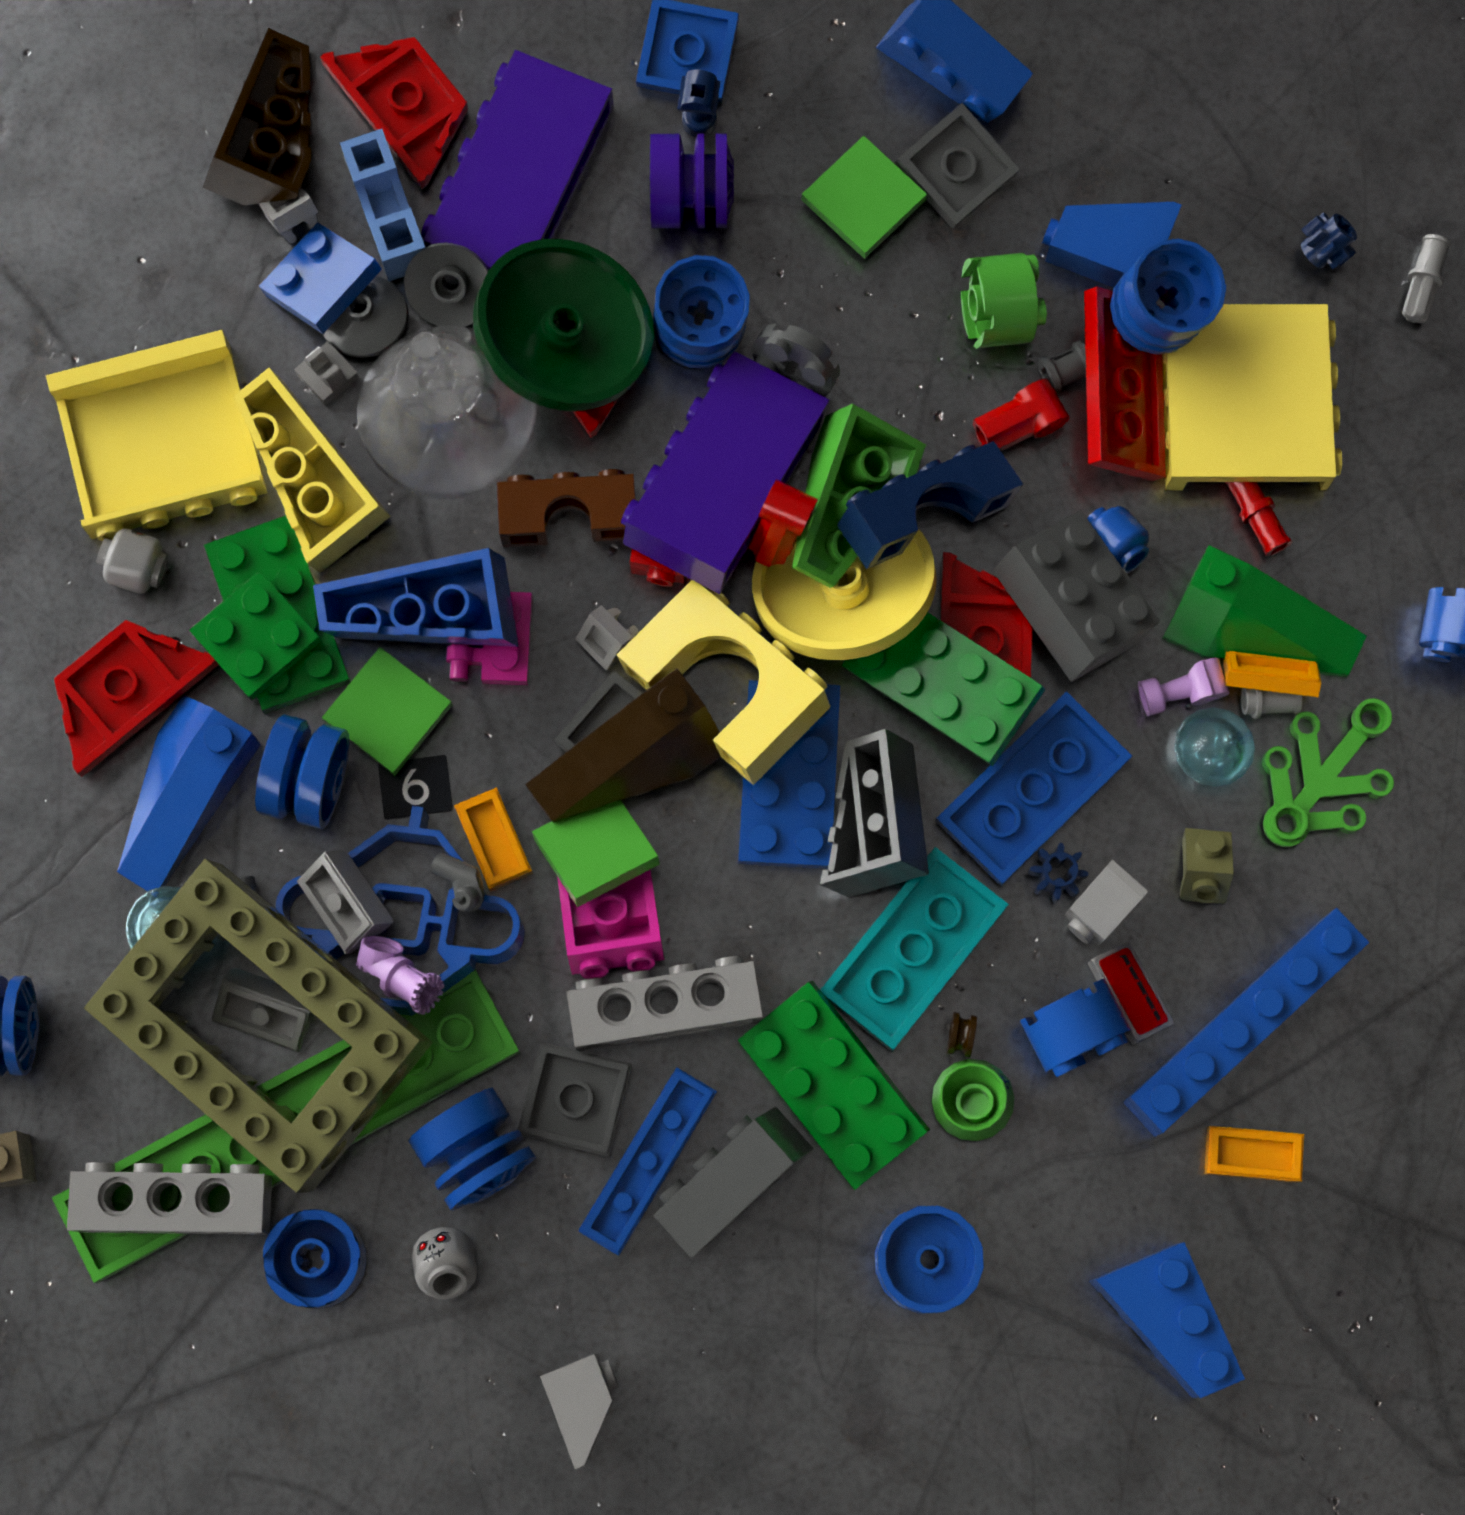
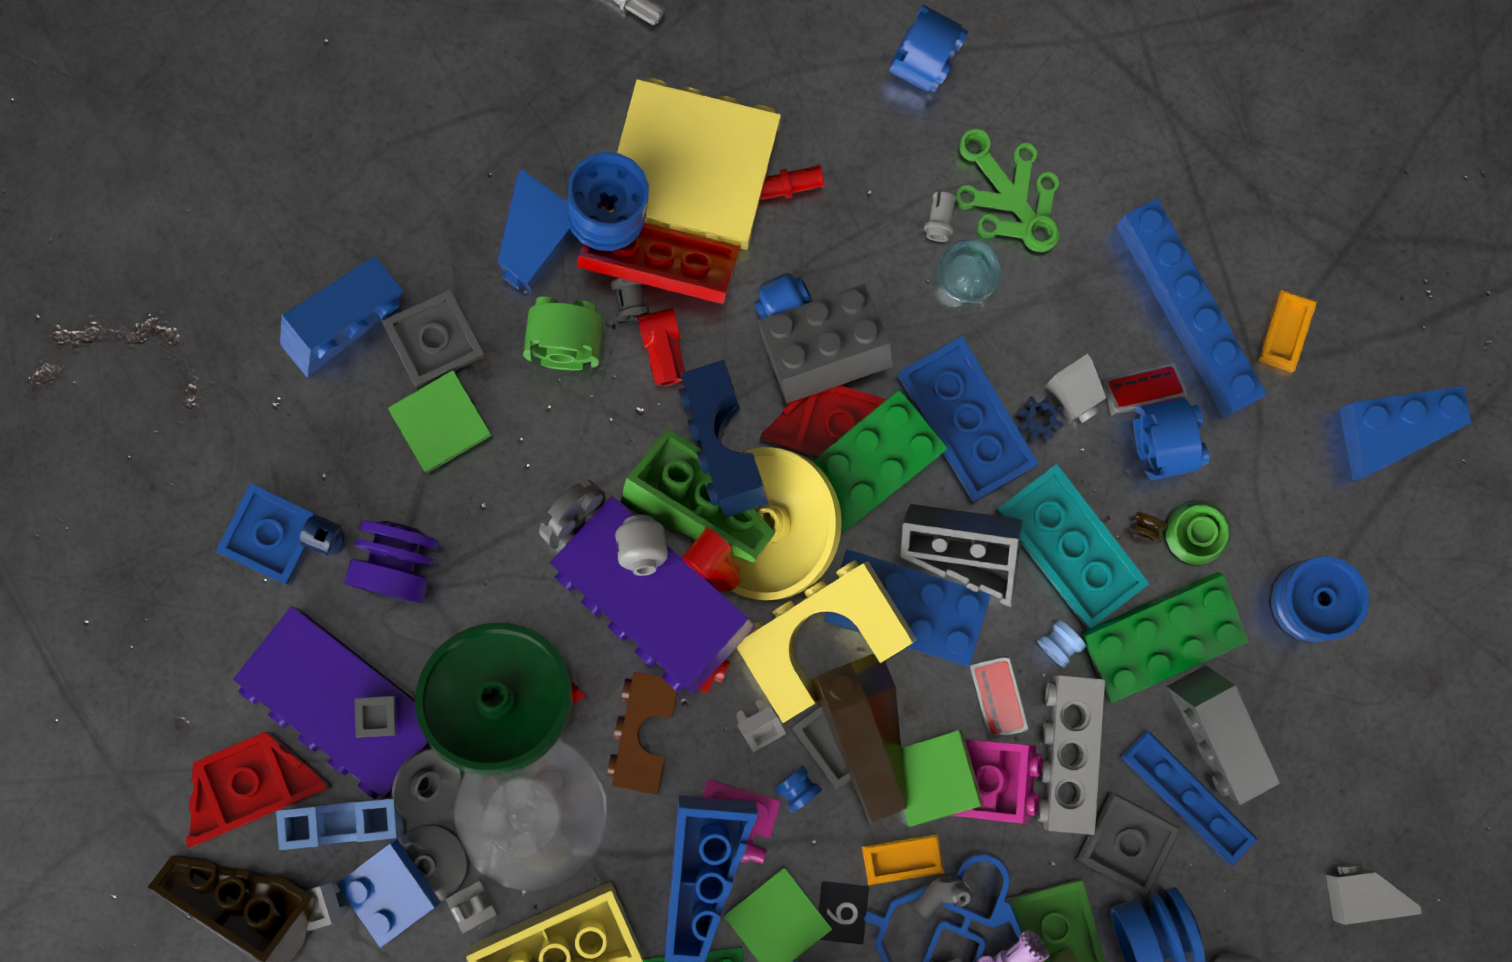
camera: 80 degrees left, 5 degrees up
blue wheel [653,255,750,369] -> none
lavender leg [1138,658,1230,717] -> none
green wedge [1162,545,1367,678] -> none
olive bracket [1179,828,1234,904] -> none
light orange tile [1223,651,1321,697] -> none
dark blue gear [1301,212,1357,269] -> none
none -> dark grey plate [354,696,398,738]
none -> light grey head [615,515,668,576]
none -> blue wheel [774,765,822,813]
none -> slope [970,656,1029,740]
none -> light blue wheel [1037,620,1086,668]

